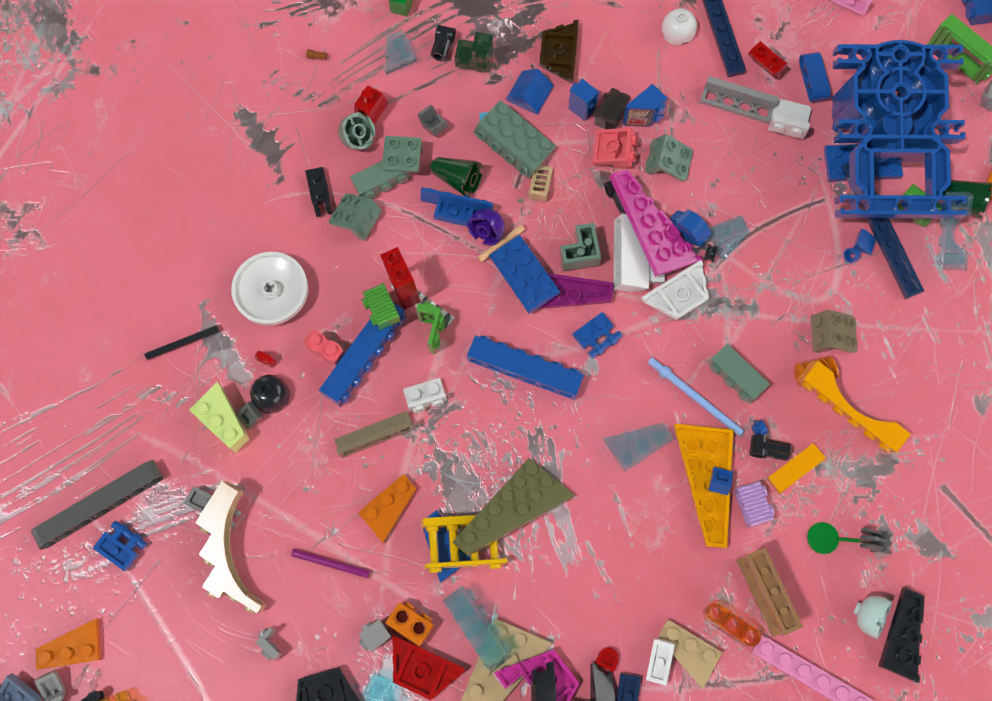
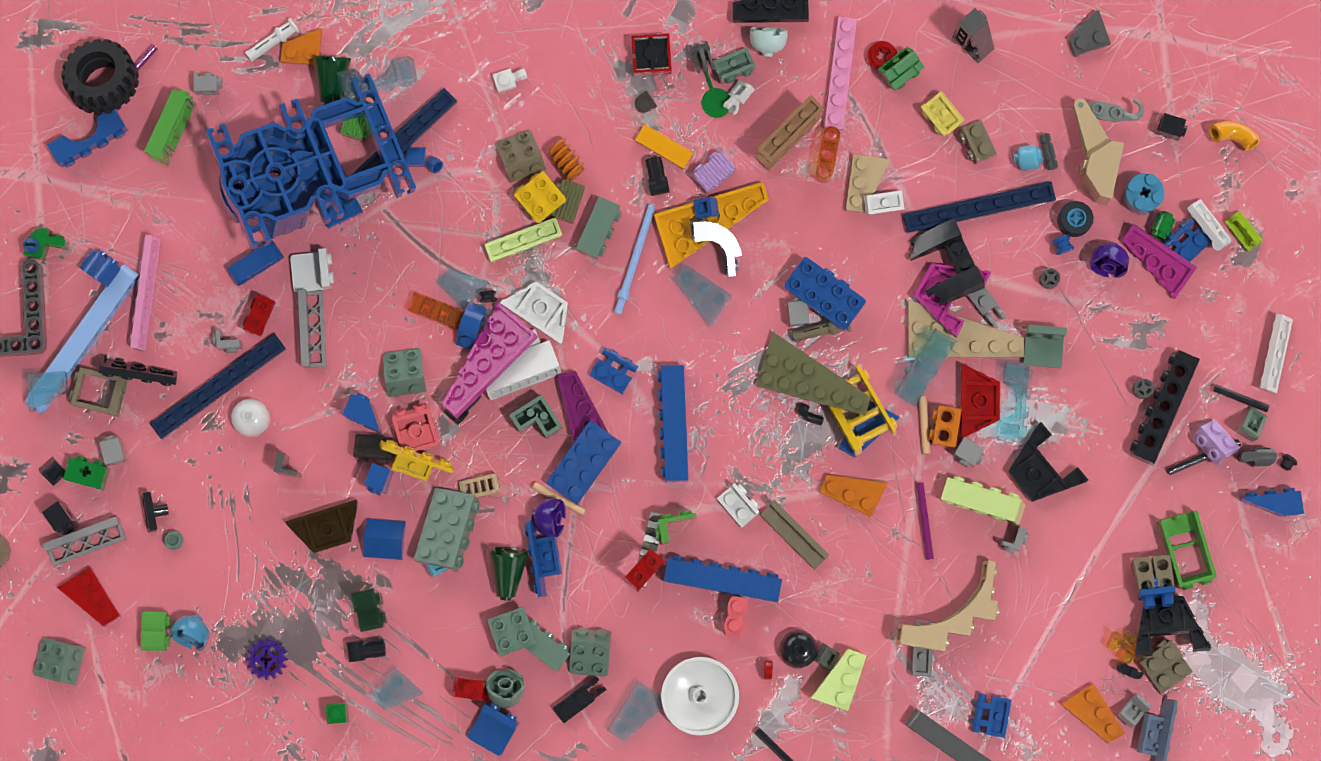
camera: 115 degrees left, 10 degrees up
bright green brick [361,283,400,330] -> none
dark grey bracket [417,105,448,136] -> none
red tile [595,648,619,672] -> none
blue plate [751,419,768,435] -> none
light orange arch [798,360,911,453] -> none
none -> light grey bracket [213,329,243,353]
none -> dark grey panel [274,452,302,478]
none -> yellow bracket [380,440,454,481]
none -> clear orange beam [407,292,464,330]
none -> blue bracket [468,702,519,756]
none -> yellowish green plate [484,217,563,263]
none -> white plate [492,69,528,93]
none -> yellow bracket [514,171,566,223]
none -> olive brick [551,179,585,224]
none -> clear light blue wing [607,681,663,741]
none -> black piece [631,33,672,76]
none -> clear smoke tile [635,90,657,114]
none -> arch [690,220,742,277]
none -> sand green bracket [713,48,756,84]
none -> white plate [723,79,754,115]
none -> blue bracket [784,257,866,330]
none -> light grey brick [787,298,810,327]
none -> dark tan pin [792,320,851,343]
none -> black arm [797,403,824,426]
none -> light nougat bar [919,396,931,454]
none -> yellowish green wedge [941,476,1026,527]

